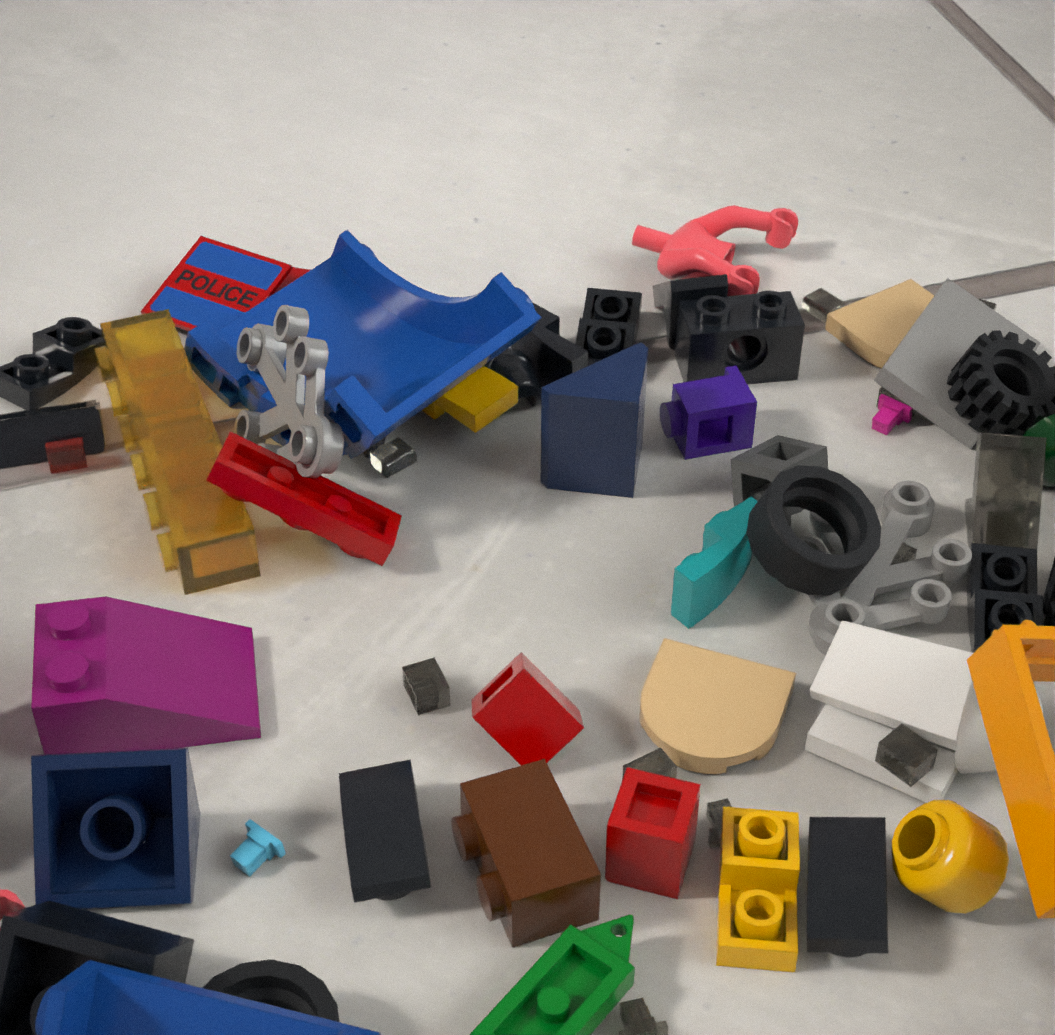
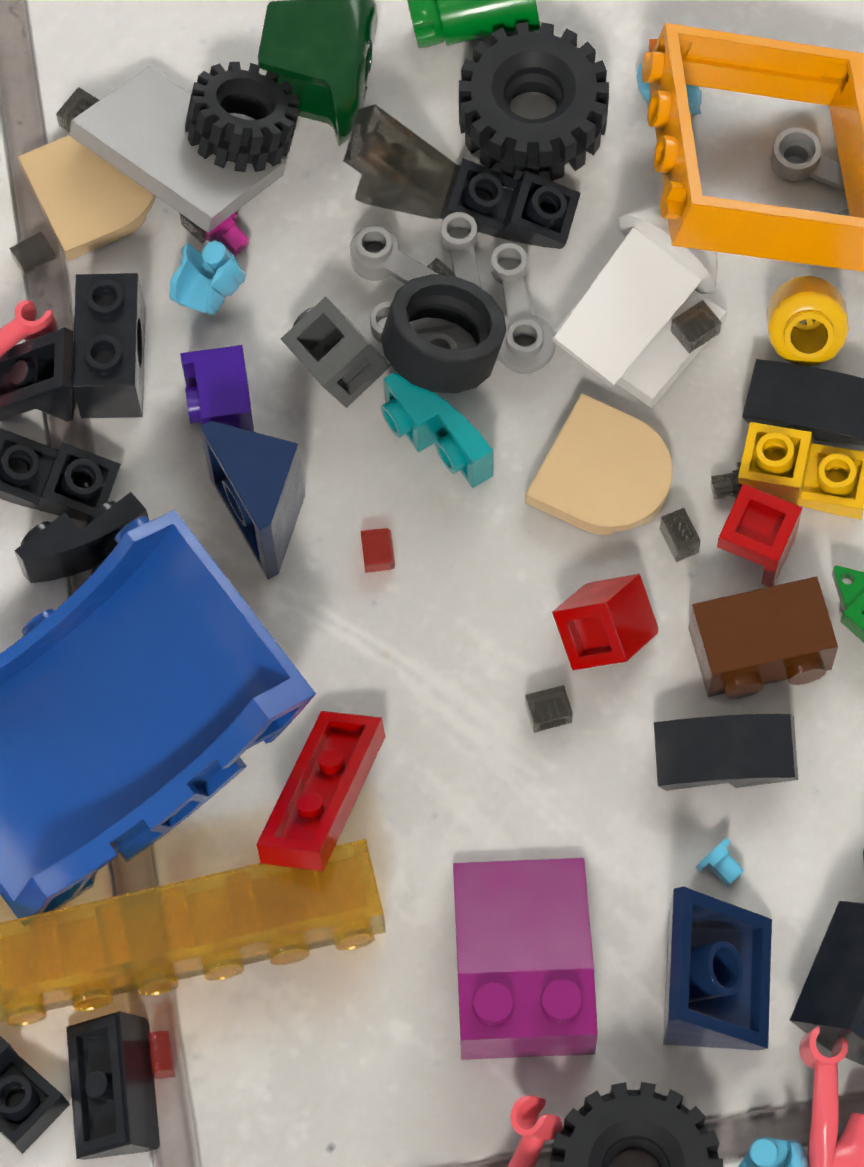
camera: 80 degrees left, 25 degrees up
light grey plant [234,305,344,478] -> none
none -> medium azure arm [169,241,247,316]
none -> clear red piece [360,528,395,573]

